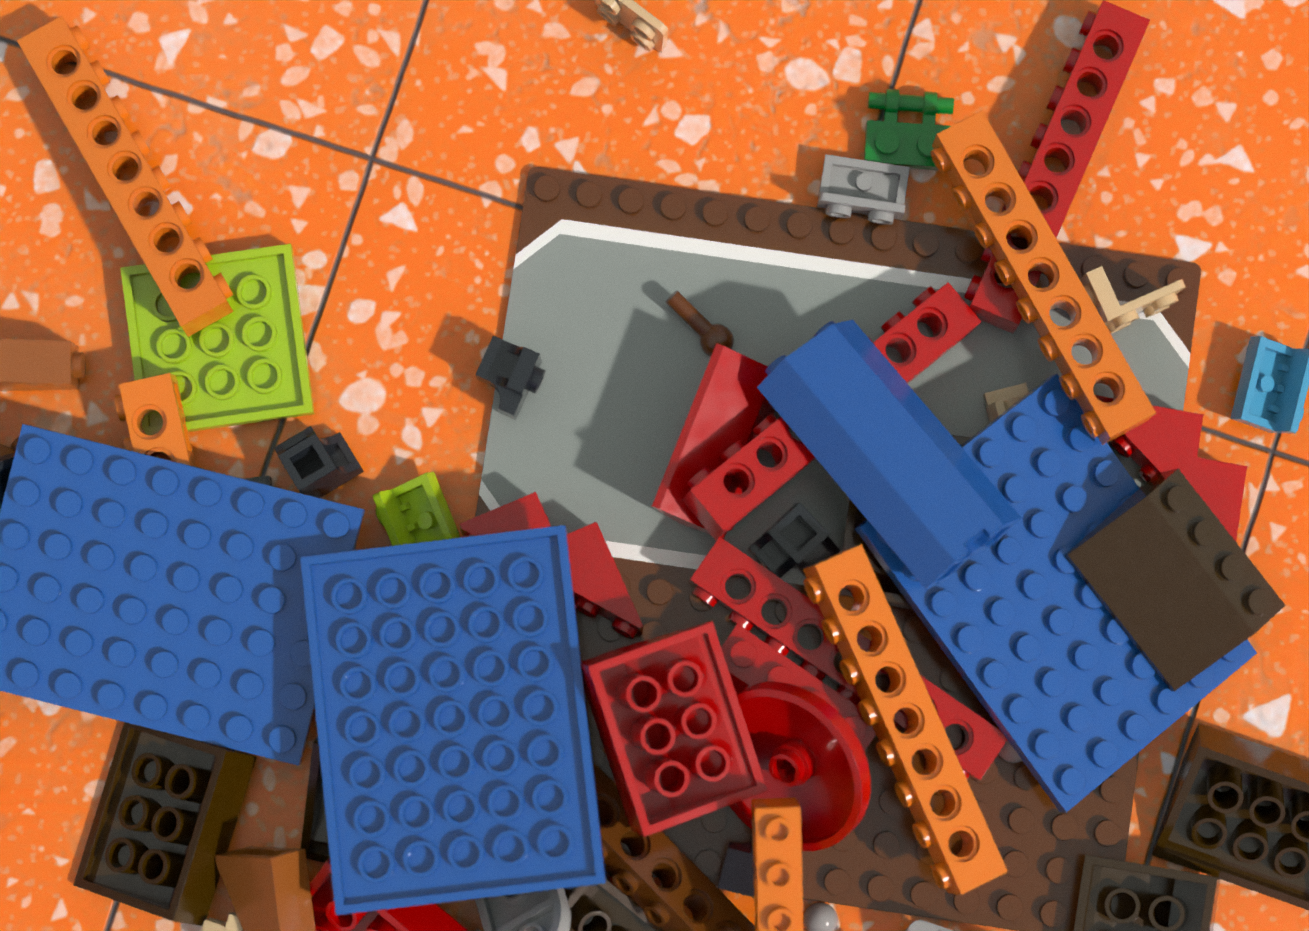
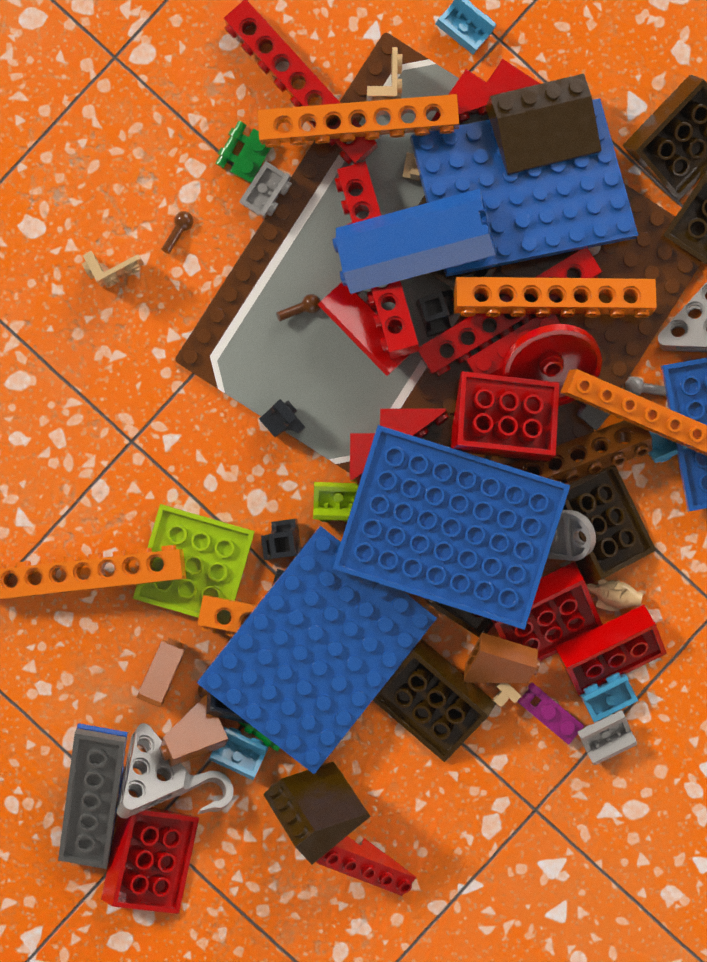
camera: 65 degrees left, 5 degrees up
none -> reddish brown bar [161,211,194,254]

